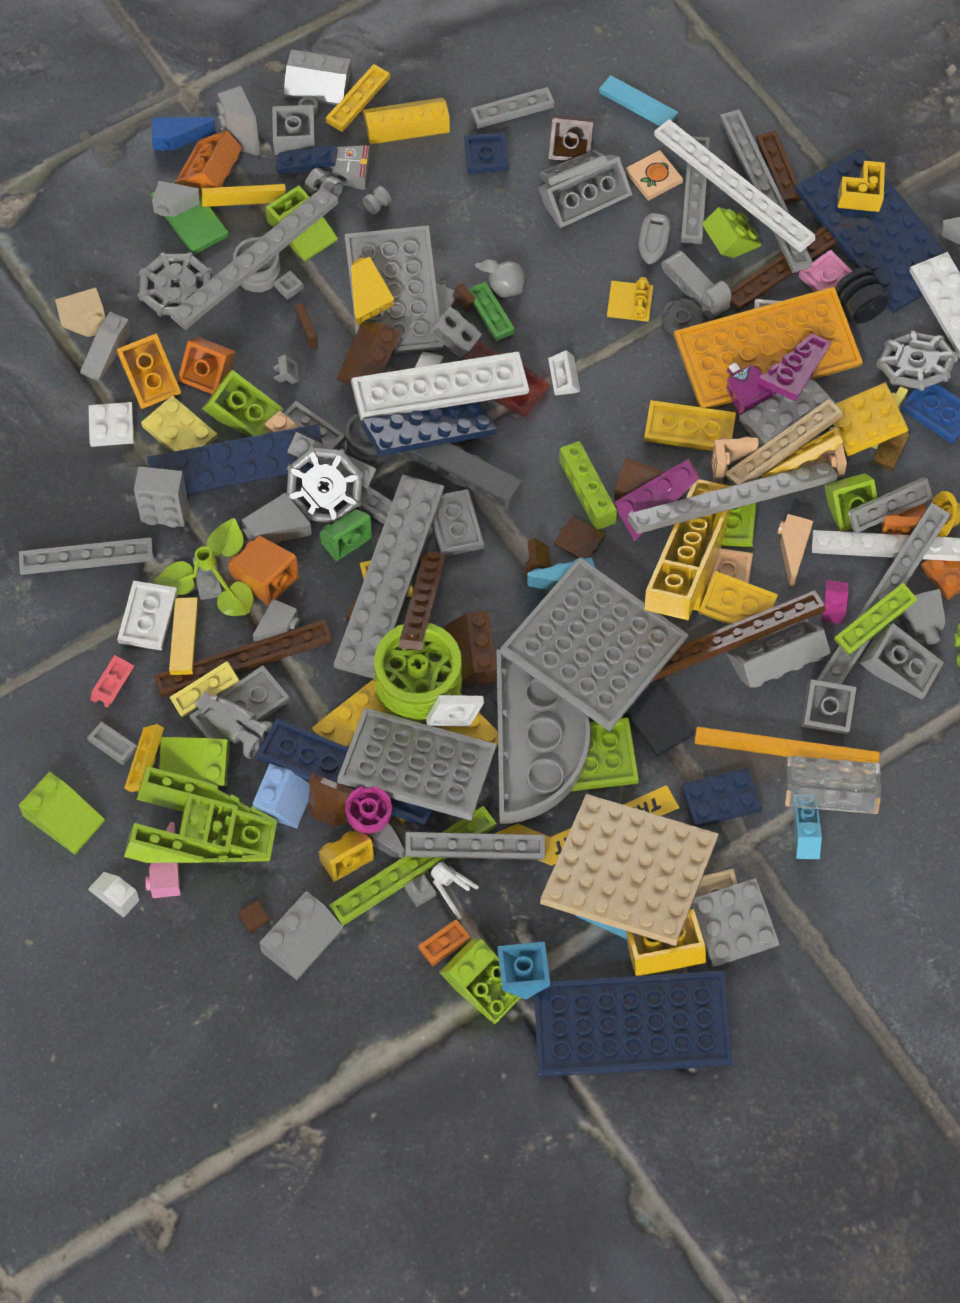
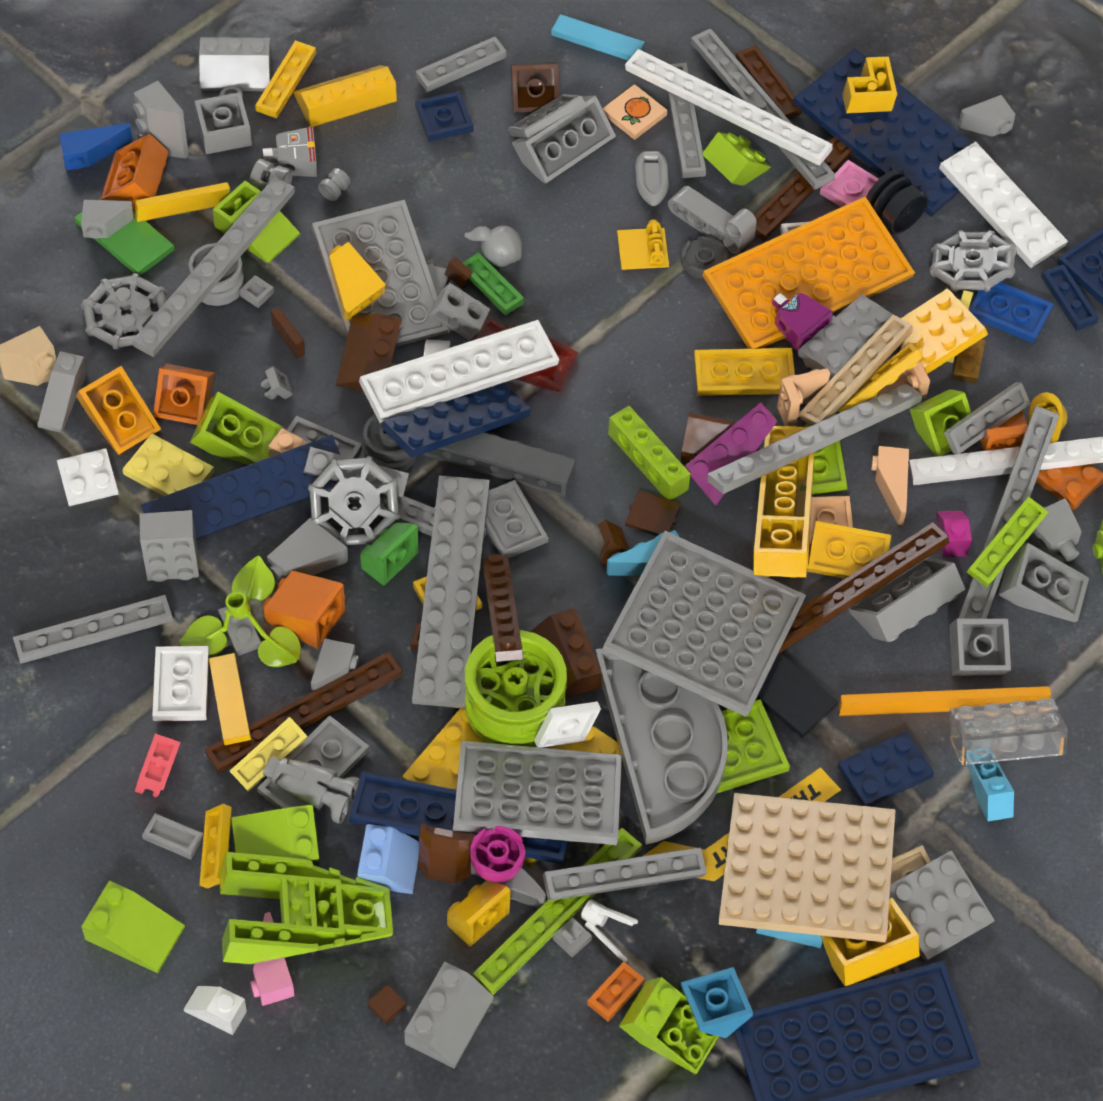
camera: 15 degrees left, 5 degrees down
dark blue plate [276,144,338,174] -> none
white slope [548,350,580,395] -> none
magenta wing [757,333,831,401] -> none

